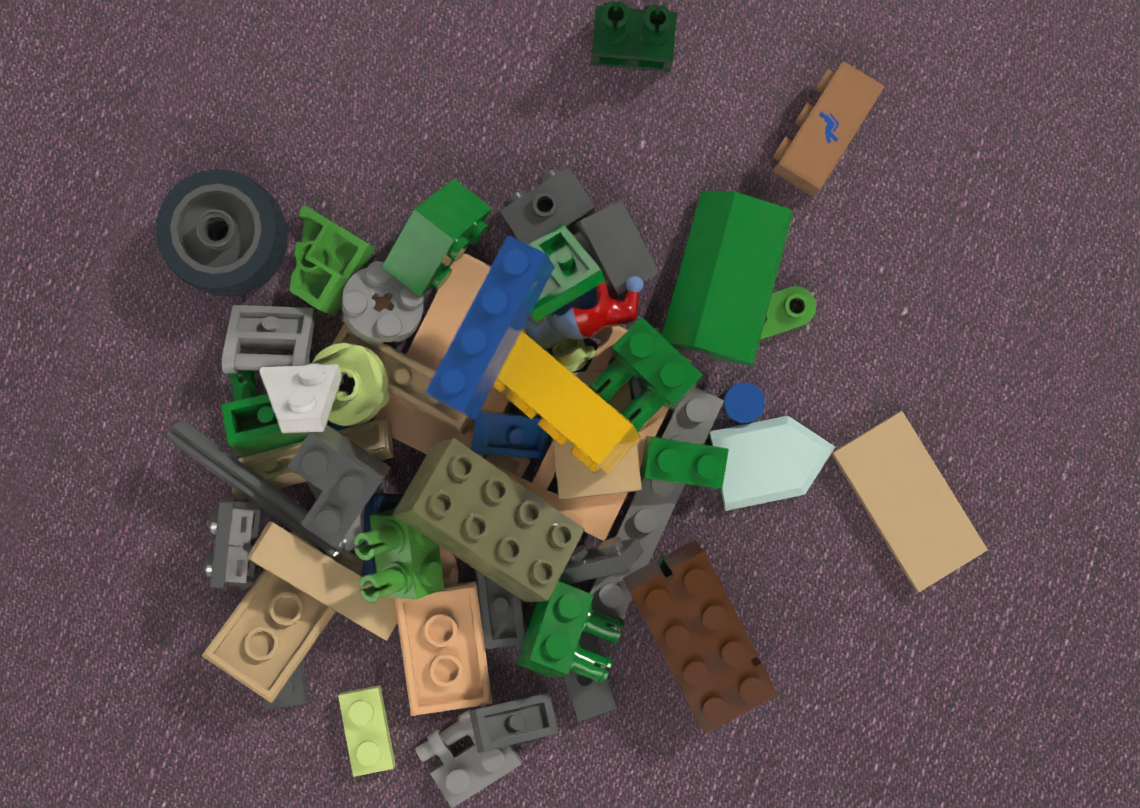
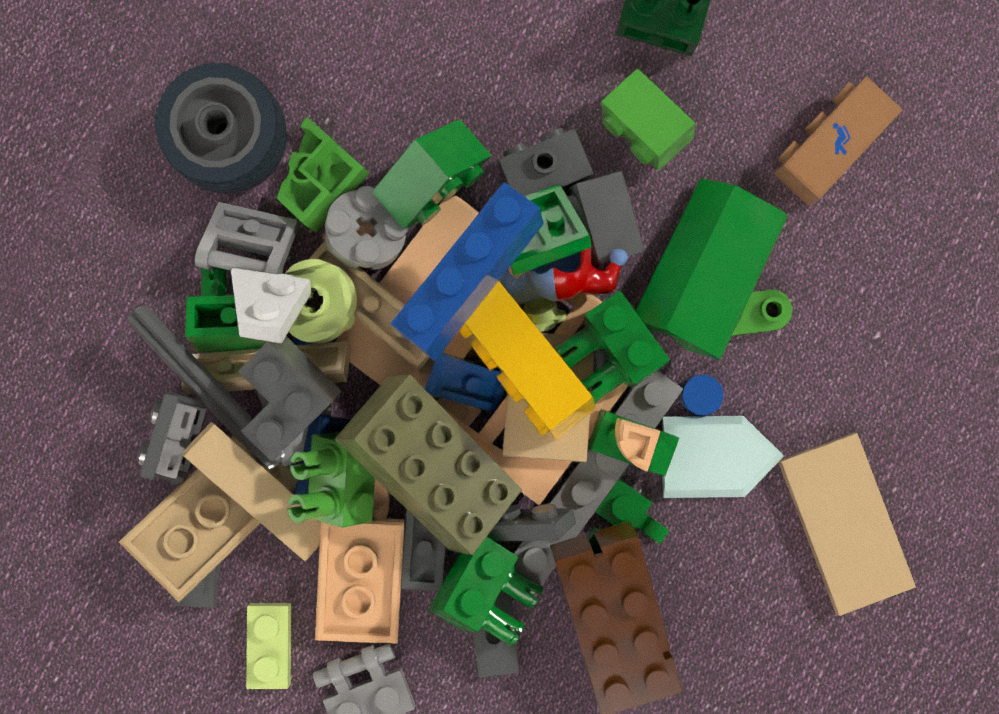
camera: 10 degrees right, 0 degrees up
dark grey plate [469,692,559,753] -> none
none -> green plate [595,479,669,544]
none -> bright green brick [601,68,695,171]
none -> light nougat tile [615,418,660,472]

